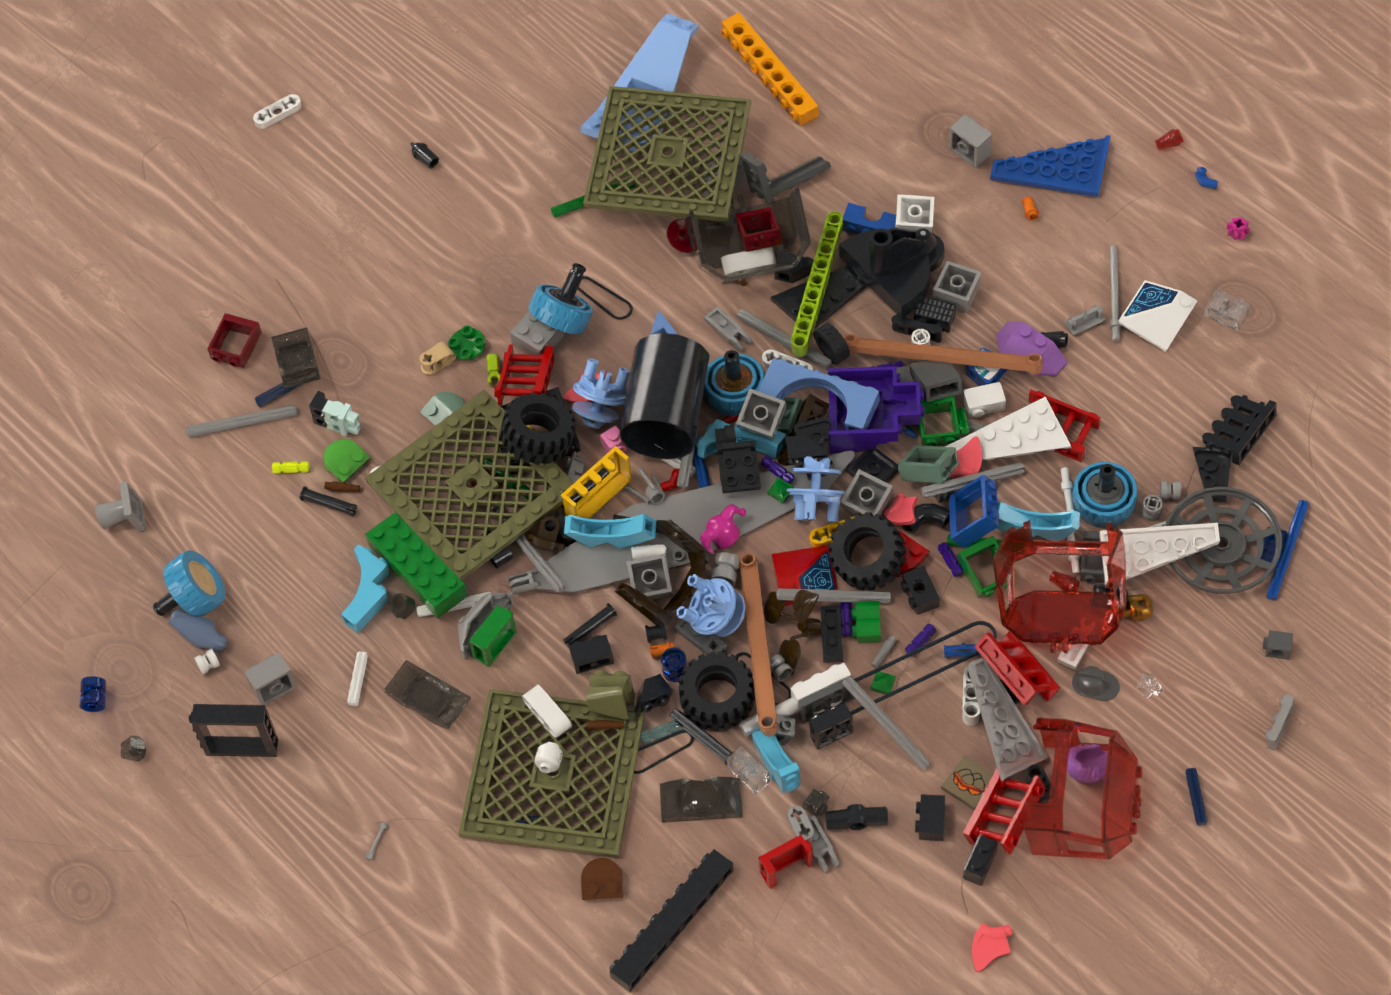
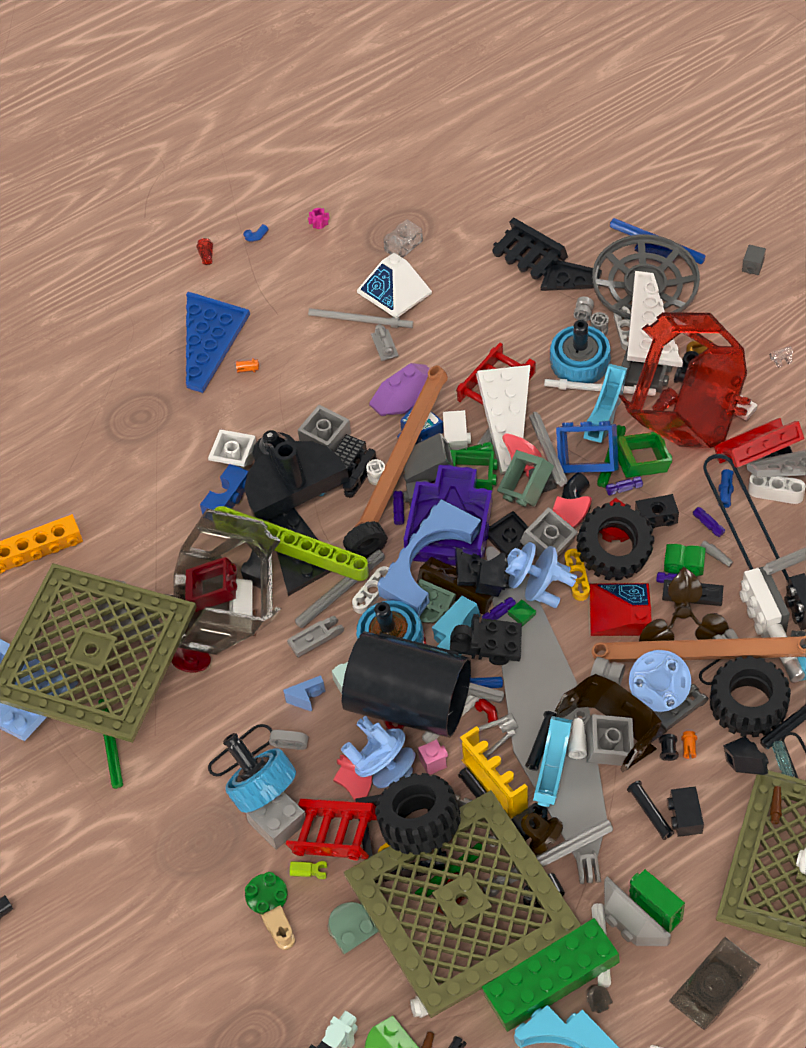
camera: 80 degrees left, 5 degrees down
white beam [522,684,572,738] -> none
olive piece [586,670,635,720] -> none
clear blue wheel [661,647,687,683] -> none
dark pink piece [700,504,746,554] -> none
light grey brick [736,388,787,440] -> none
dark grey bracket [740,152,831,204] -> none
light grey axle [776,588,891,603] -> none
green tile [871,671,896,695] -> none
light grey brick [949,114,992,168] -> none
black cone [1041,331,1068,349] -> none
dark grey piece [1072,666,1120,701] -> none
none -> light grey beam [269,730,309,750]

